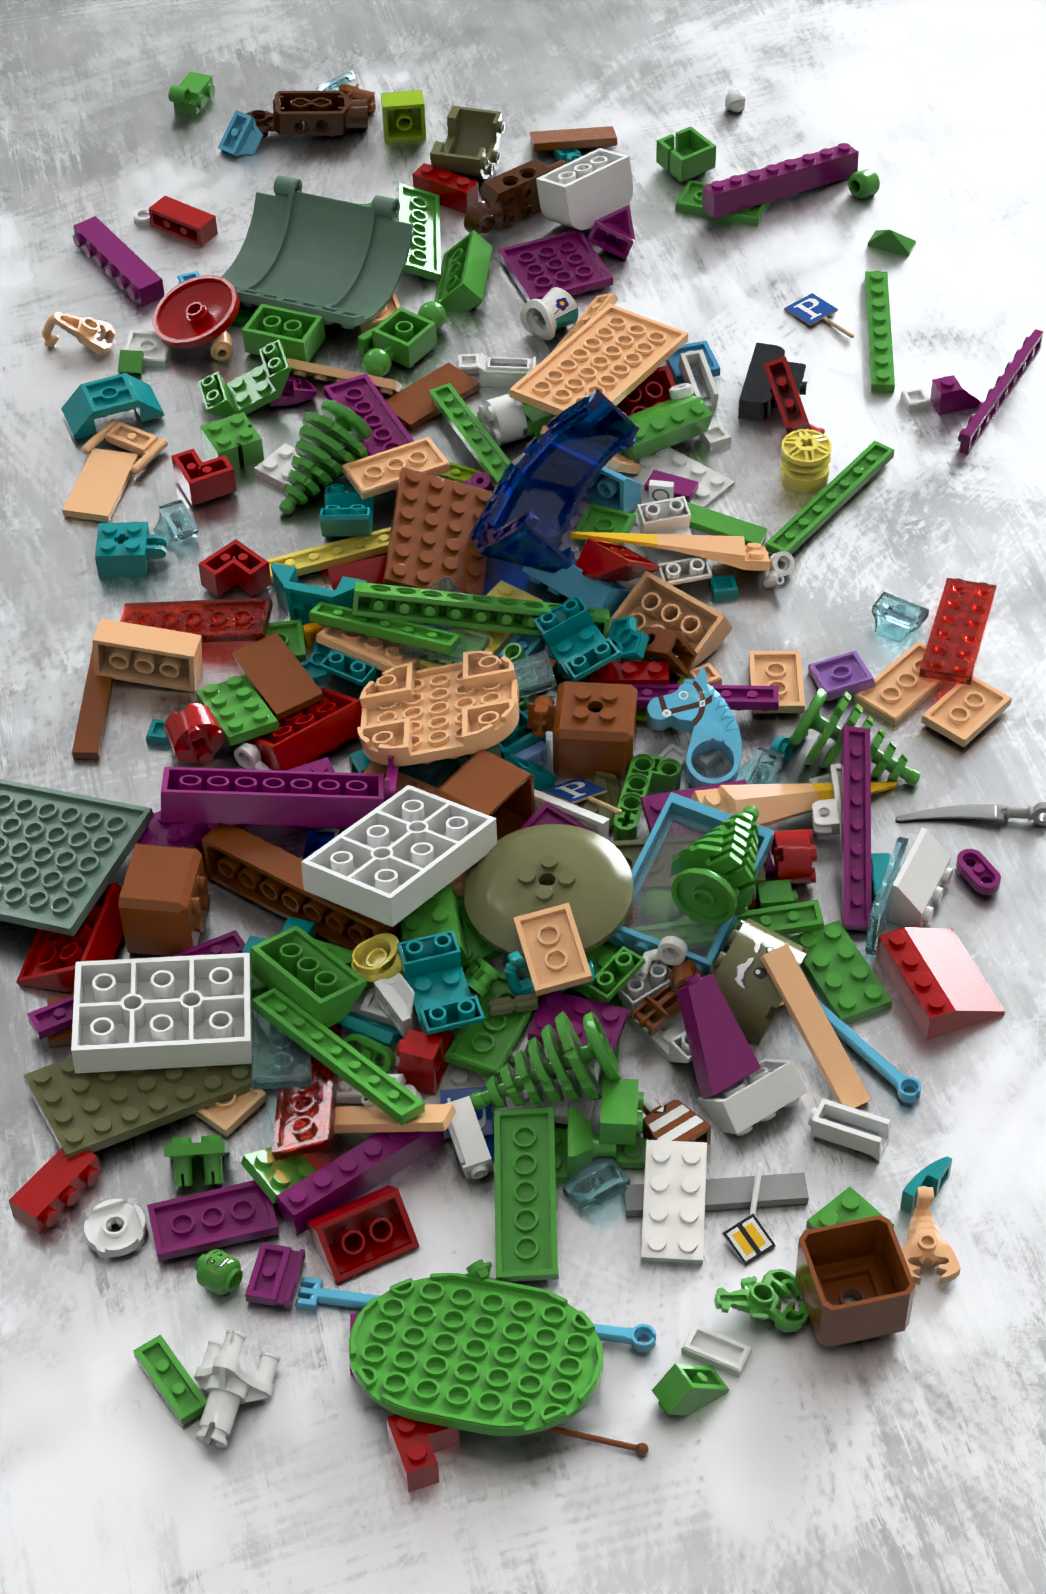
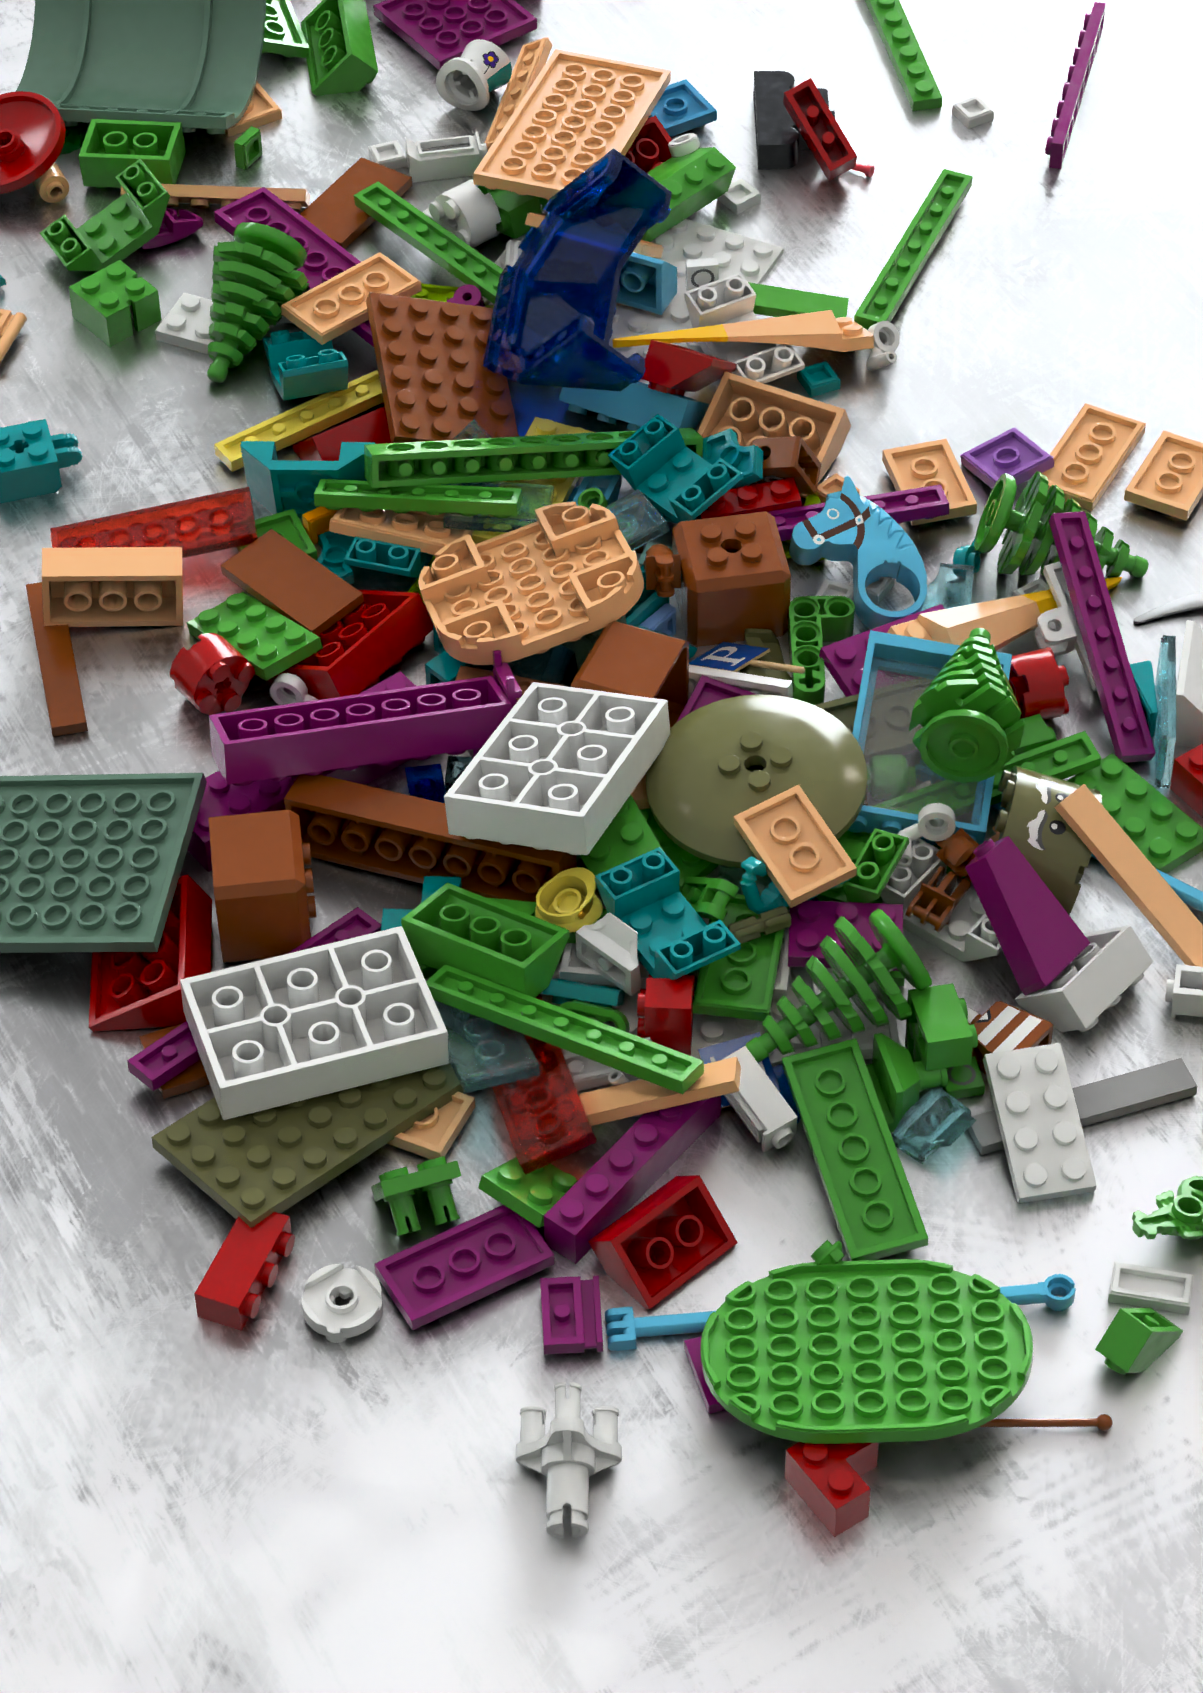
camera: 15 degrees left, 0 degrees up
bright green plate [133,1334,207,1426] -> none
teal tile [146,719,171,747] -> none
clear light blue slope [153,499,199,544] -> none
red brick [171,448,237,506] -> none
bright green head [195,1249,243,1296] -> none
red brick [198,539,271,597] -> none
bright green brick [362,301,447,377] -> none
bright green plate [573,503,636,545] -> none
magenta tile [645,470,699,503] -> none
white window [678,349,719,410] -> none
piece [722,1163,776,1266] -> none
light yellow wheel [780,429,832,493] -> none
blue piece [784,293,854,338] -> none
clear light blue slope [872,592,929,642] -> none
clear red plate [919,578,997,685] -> none
magenta slope [930,375,981,415] -> none

